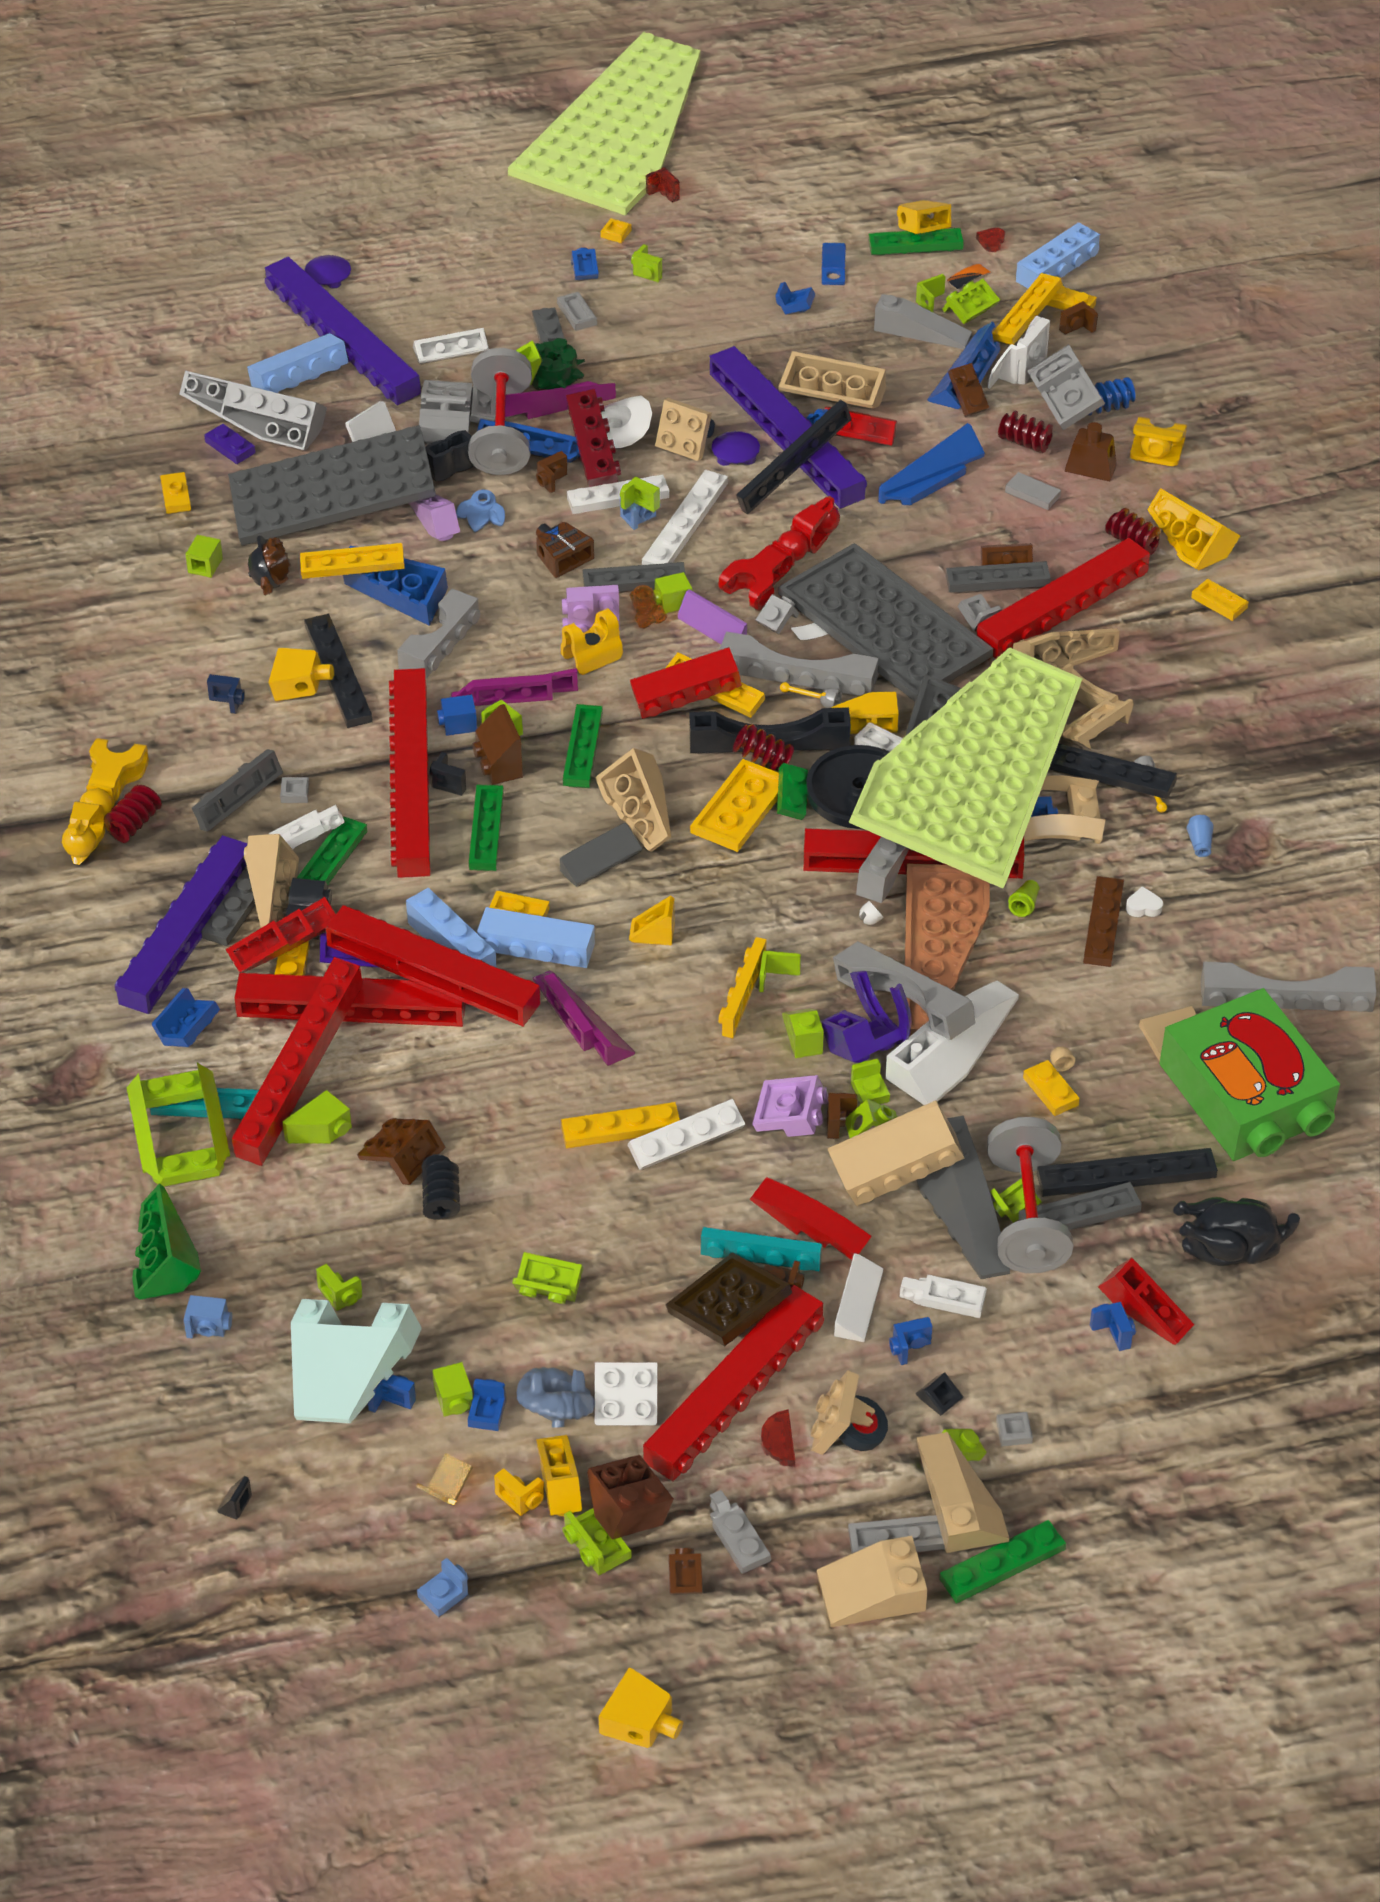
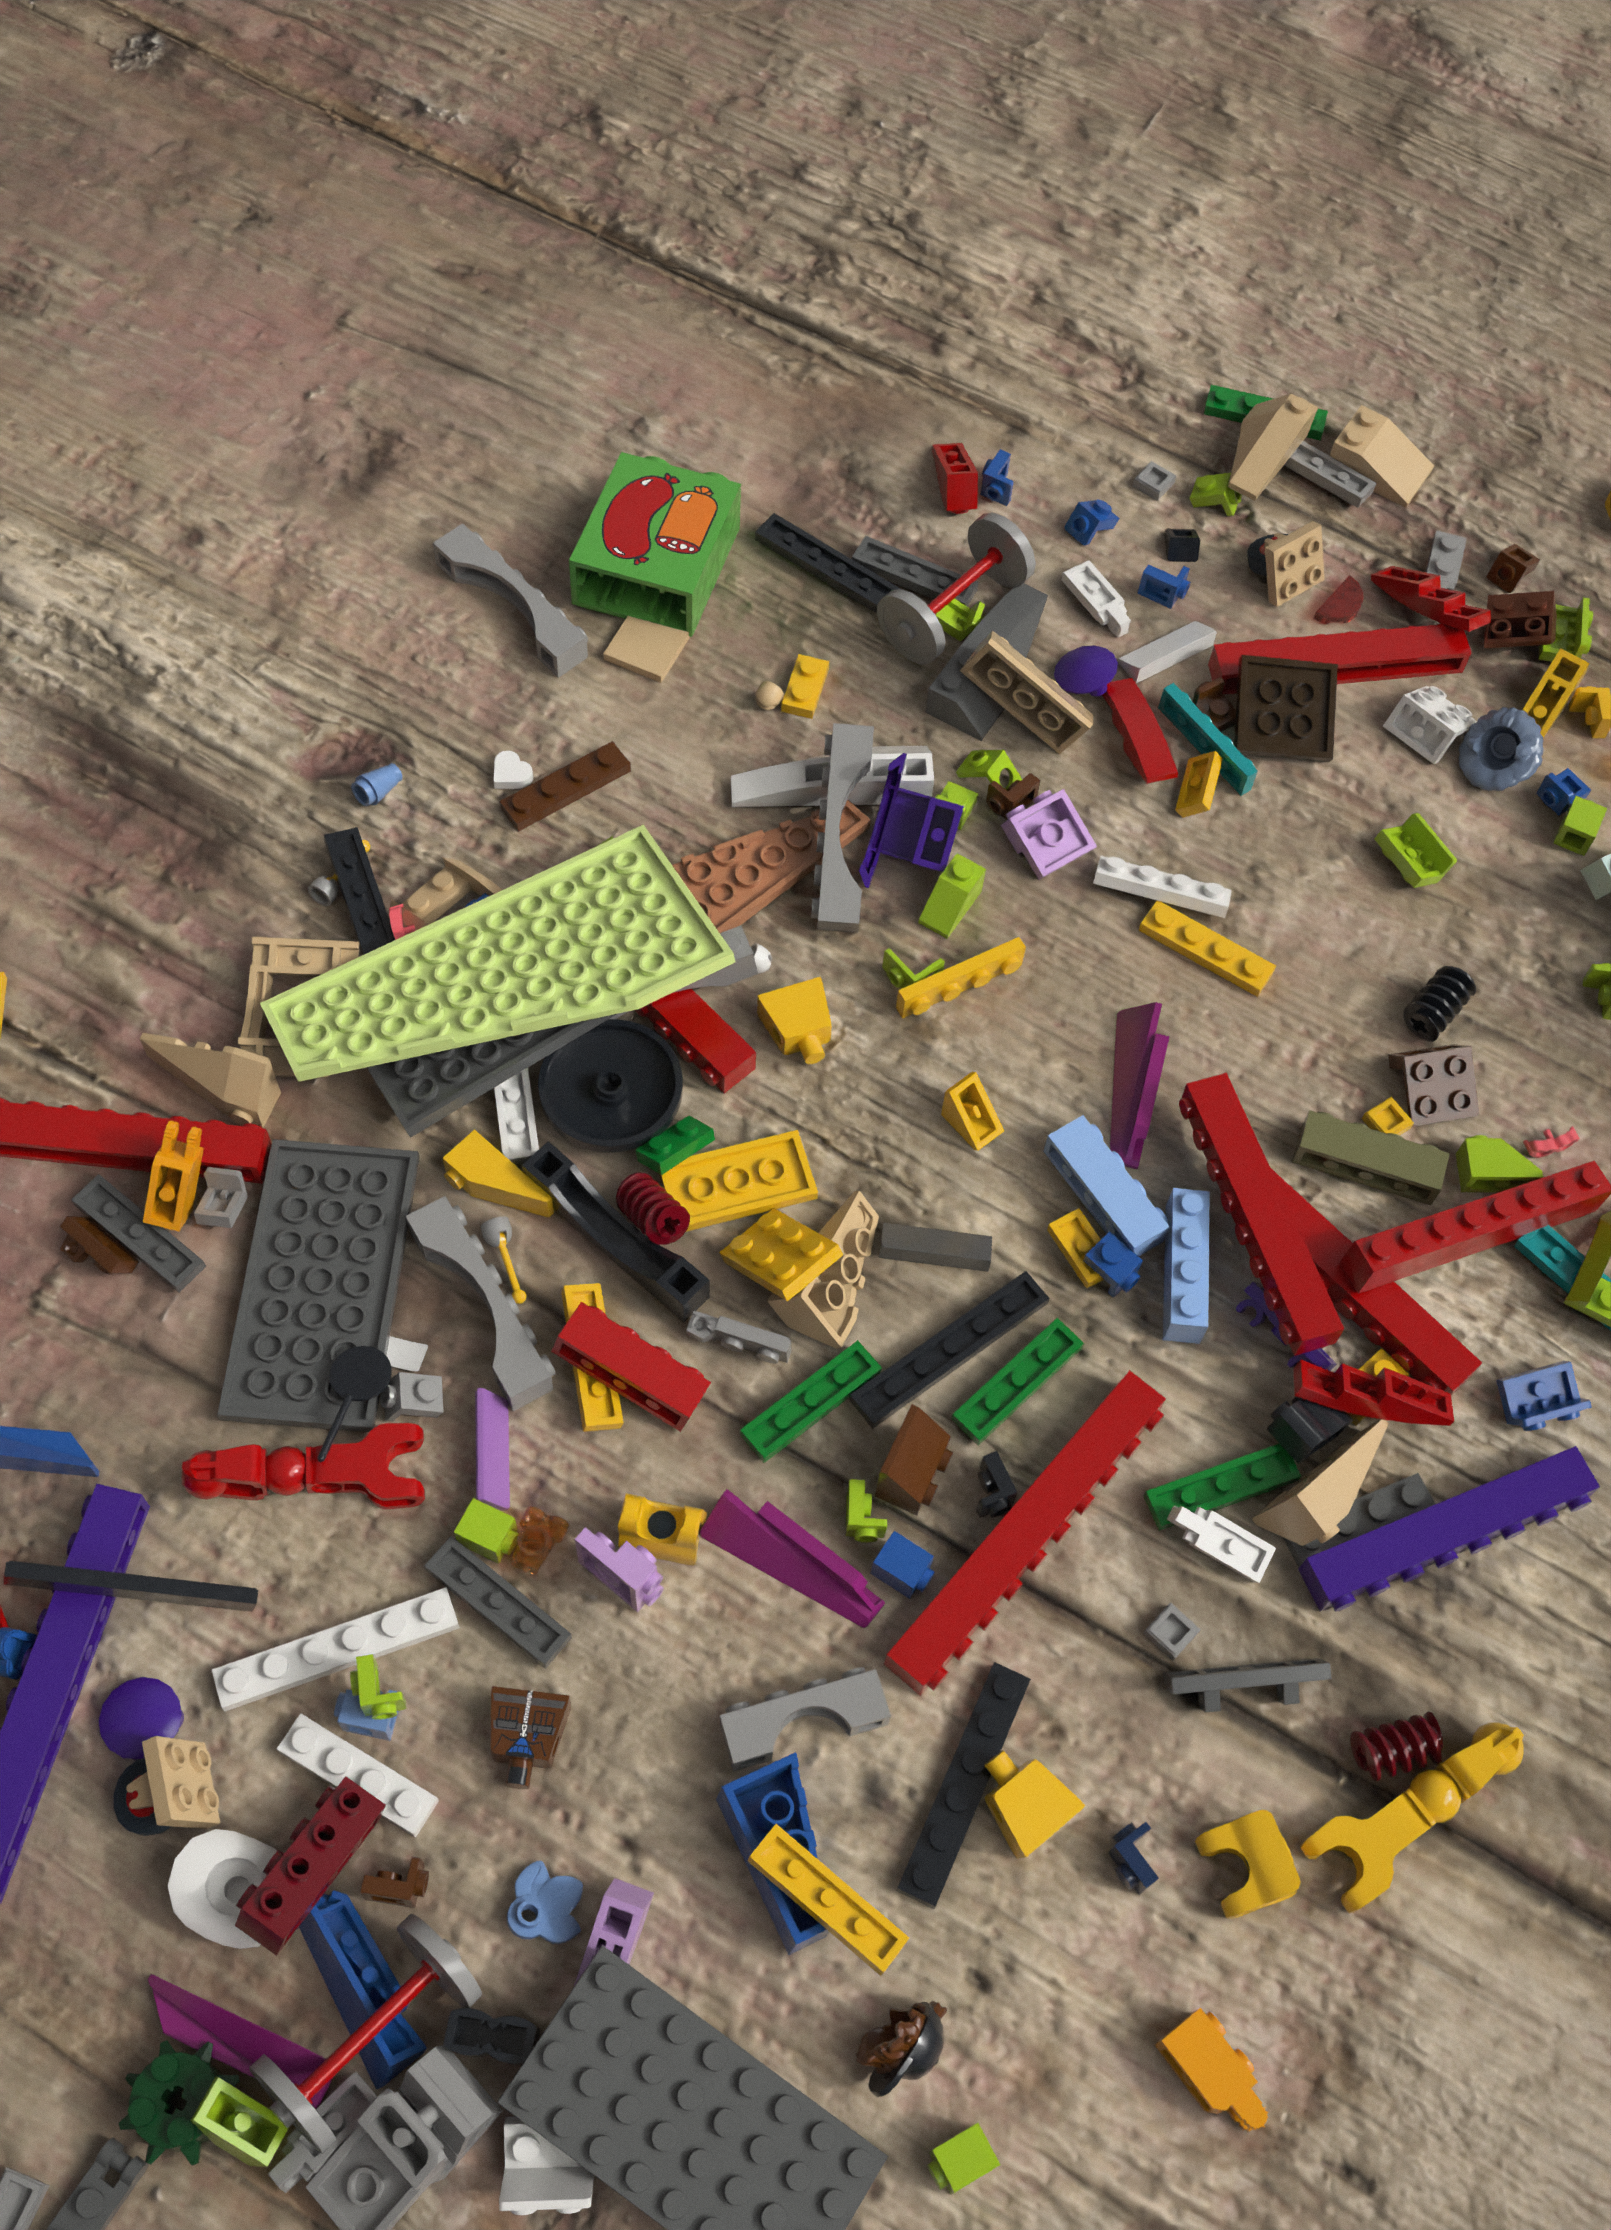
camera: 140 degrees left, 15 degrees up
black piece [1173,1197,1300,1266] -> none
none -> light orange hinge [143,1120,204,1232]
none -> black piece [317,1346,392,1462]
none -> coral piece [389,903,416,940]
none -> light grey hinge [686,1310,792,1364]
none -> yellow plate [719,1208,843,1302]
none -> yellow torso [757,977,832,1064]
none -> black plate [849,1271,1050,1429]
none -> dark purple dish [1054,645,1118,696]
none -> blue bracket [1064,499,1120,545]
none -> blue bracket [1083,1231,1143,1298]
none -> light orange hinge [1155,2008,1269,2132]
none -> yellow plate [1175,751,1223,818]
none -> yellow piece [1195,1810,1301,1919]
none -> olive brick [1292,1110,1450,1205]
none -> yellow tile [1361,1096,1414,1135]
none -> red slope [1371,566,1491,632]
none -> coral piece [1523,1126,1580,1158]

